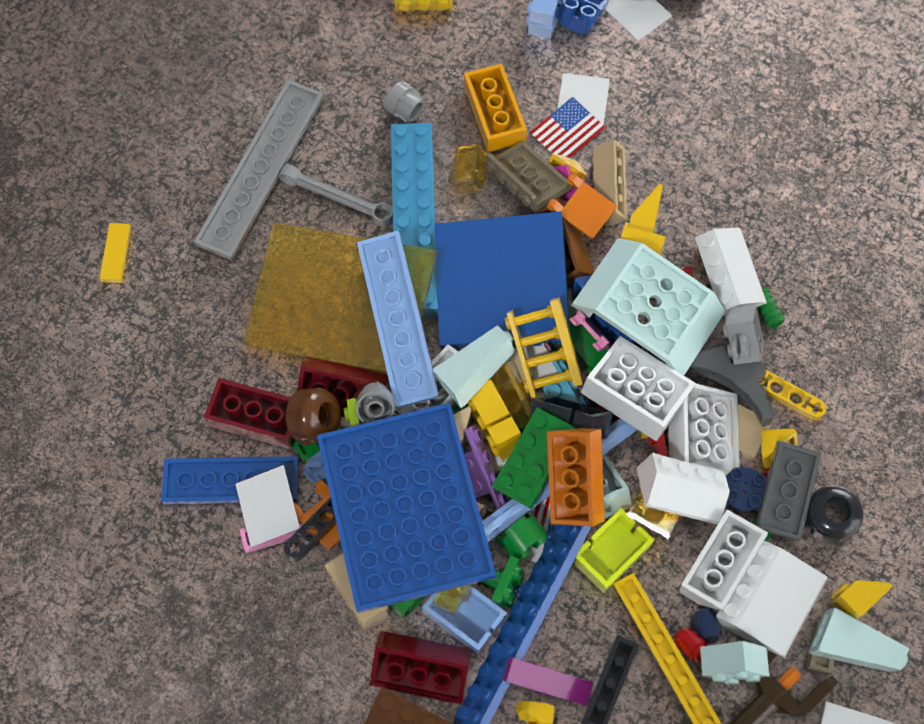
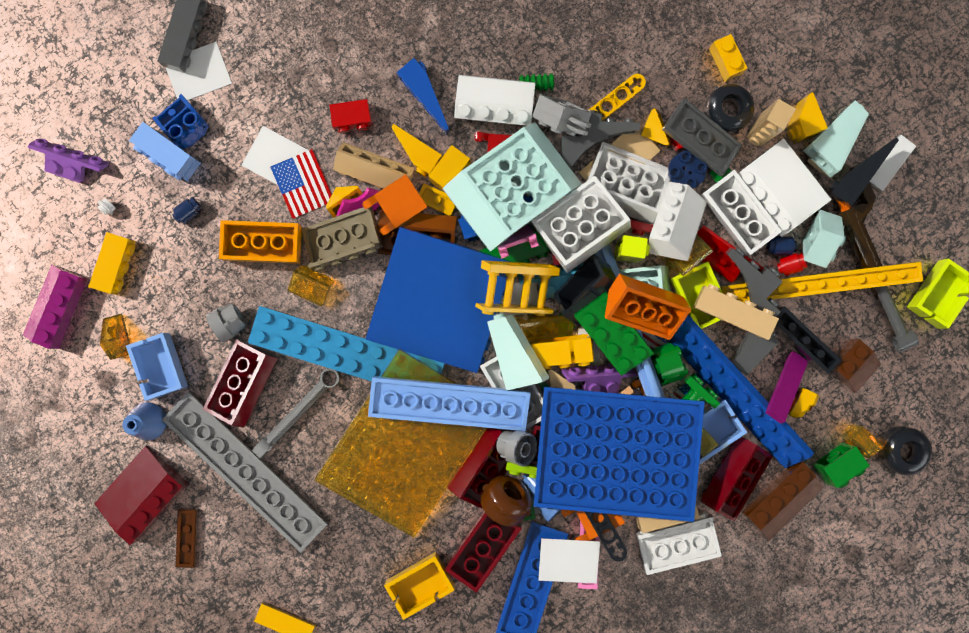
camera: 70 degrees left, 20 degrees up
none -> dark red slope [94,445,189,545]
none -> clear yellow slope [100,313,130,360]
none -> medium blue cone [122,402,167,441]
none -> light blue piece [126,333,188,401]
none -> dark blue brick [172,197,202,224]
none -> reddish brown tile [175,508,199,568]
none -> dark red slope [203,339,278,428]
none -> red brick [329,99,373,133]
none -> yellow piece [384,552,455,620]
none -> blue slope [396,58,449,135]
none -> yellow plate [419,183,456,216]
none -> neon yellow brick [614,235,650,264]
none -> white bracket [635,512,722,575]
none -> tan brick [693,284,779,340]
none -> red bracket [696,225,764,282]
none -> yellow brick [709,34,748,82]
none -> dark grey arch [725,247,783,376]
none -> tan brick [746,99,796,146]
none -> black slope [829,138,899,207]

